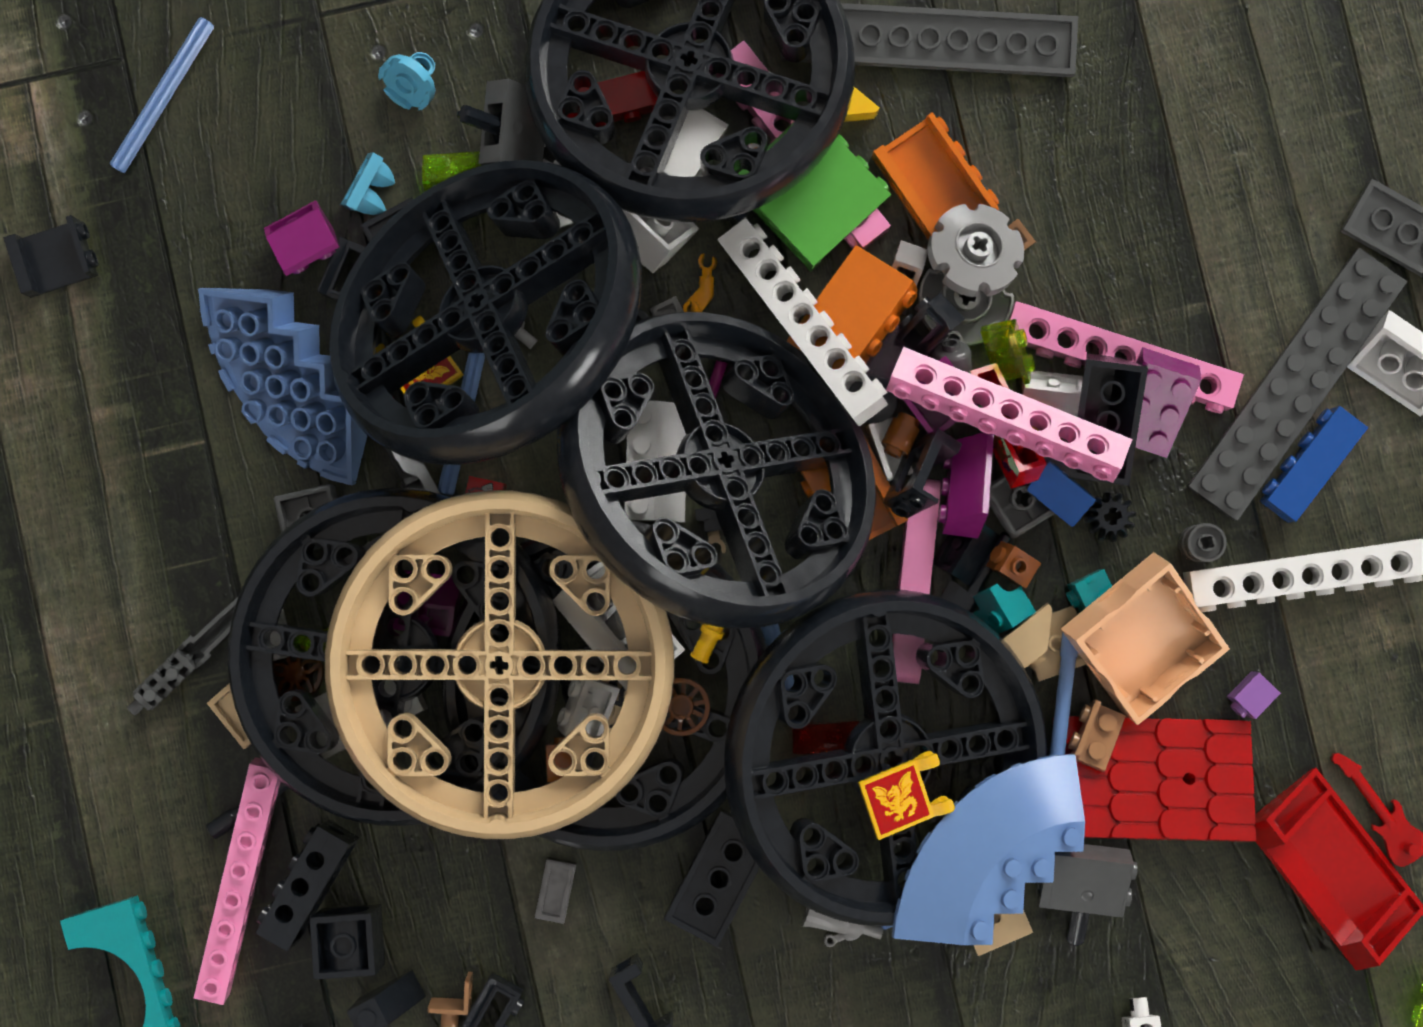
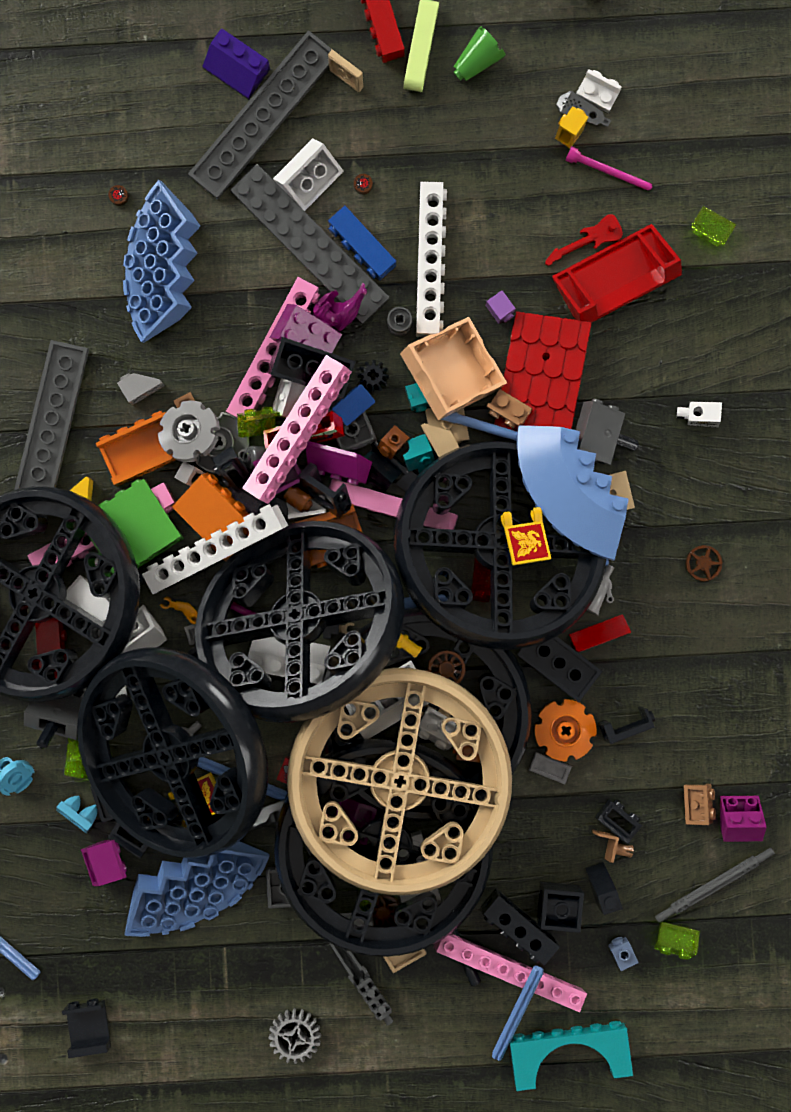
camera: 80 degrees left, 0 degrees up
none -> tile [108,185,129,206]
none -> light grey slope [117,373,165,405]
none -> medium blue brick [123,180,200,343]
none -> light grey gear [268,1008,321,1064]
none -> magenta hair [313,283,367,331]
none -> tile [354,174,373,194]
none -> medium blue axle [492,965,543,1061]
none -> orange piece [534,699,597,762]
none -> red slope [569,614,631,652]

